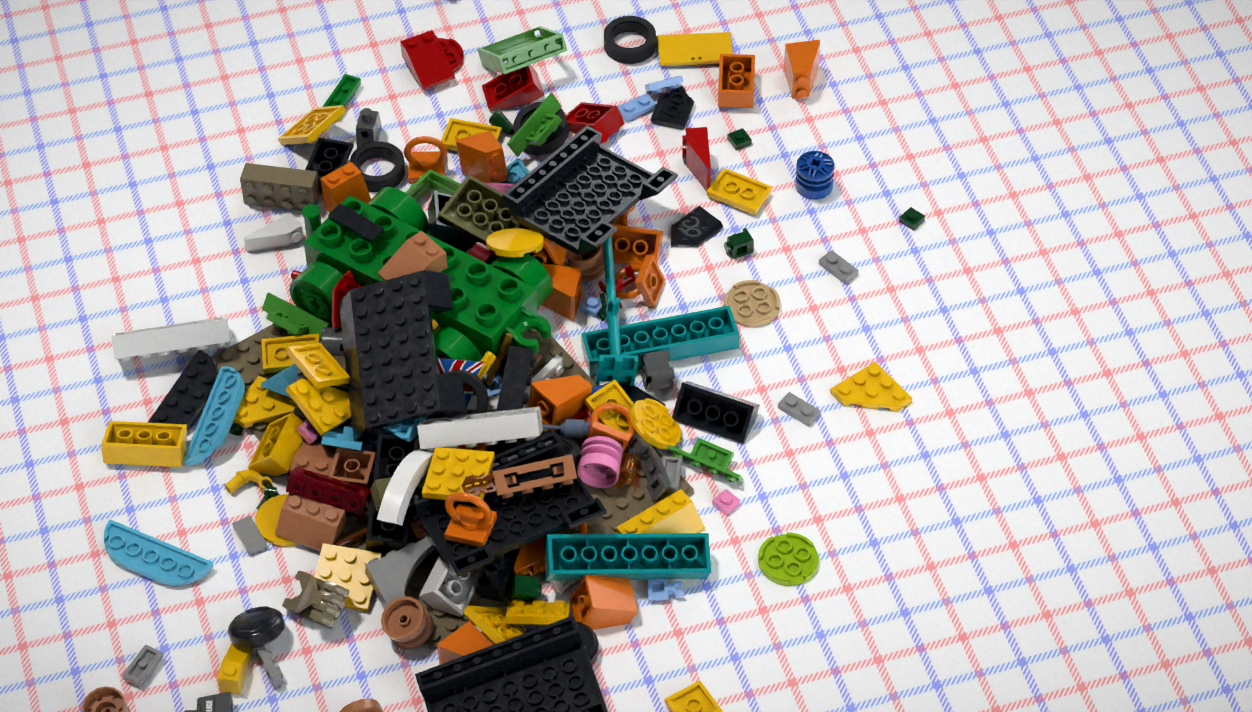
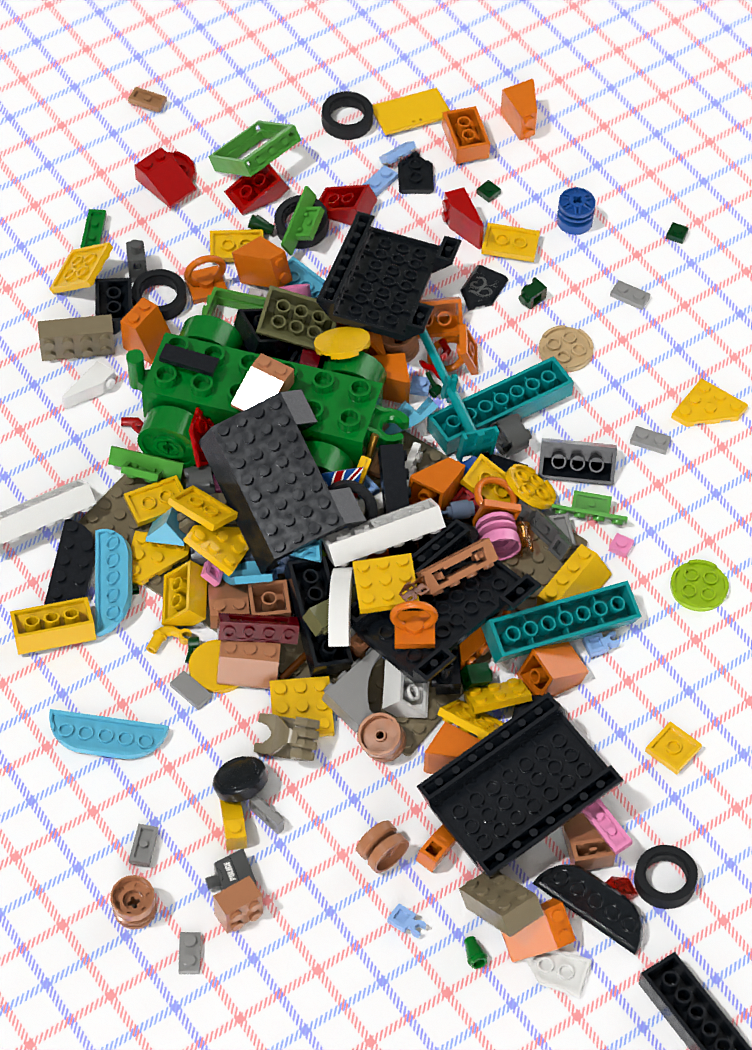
camera: 20 degrees left, 5 degrees up
none -> medium azure slope [384,397,438,435]

